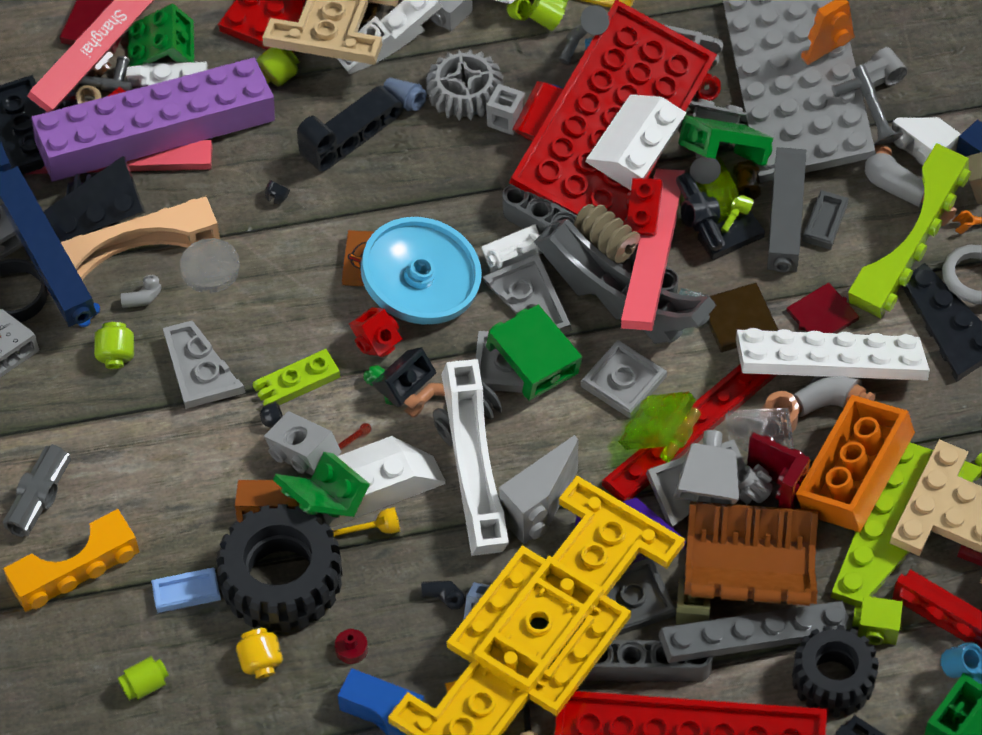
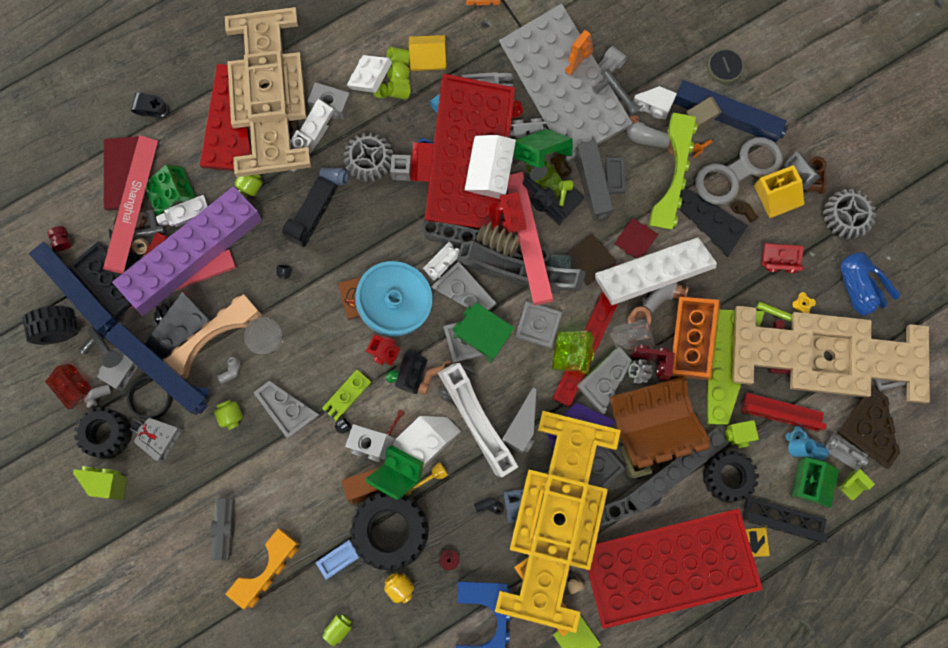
camera: 20 degrees left, 20 degrees up
dark grey piece [558,5,610,65] -> none
light grey torso [673,430,739,504] -> none

